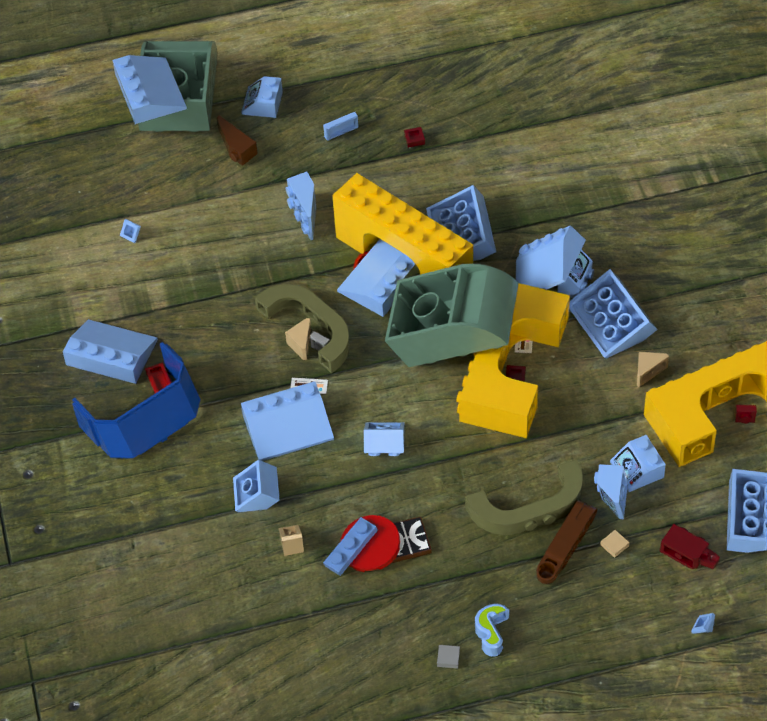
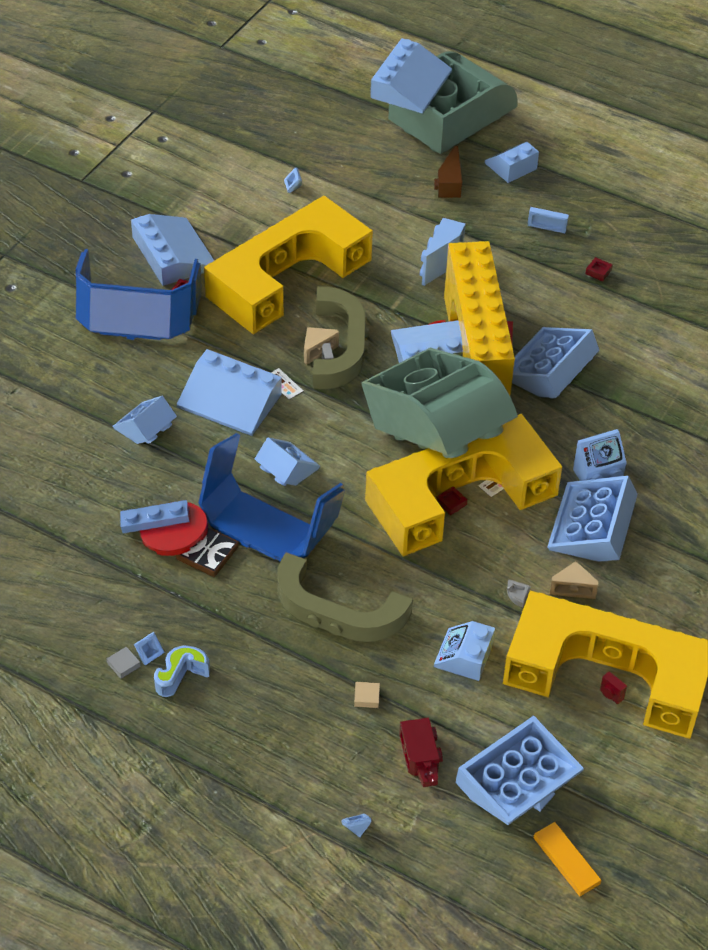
camera: 40 degrees right, 5 degrees down
tan slope [279,525,304,556] -> none
light blue slope [516,226,586,290] -> none
reddish brown piece [536,500,597,584] -> none
light blue slope [594,464,628,519] -> none
none -> light blue slope [134,632,165,665]
none -> blue piece [198,433,345,561]
none -> yellow arch [204,196,373,335]
none -> light grey tile [507,580,531,608]

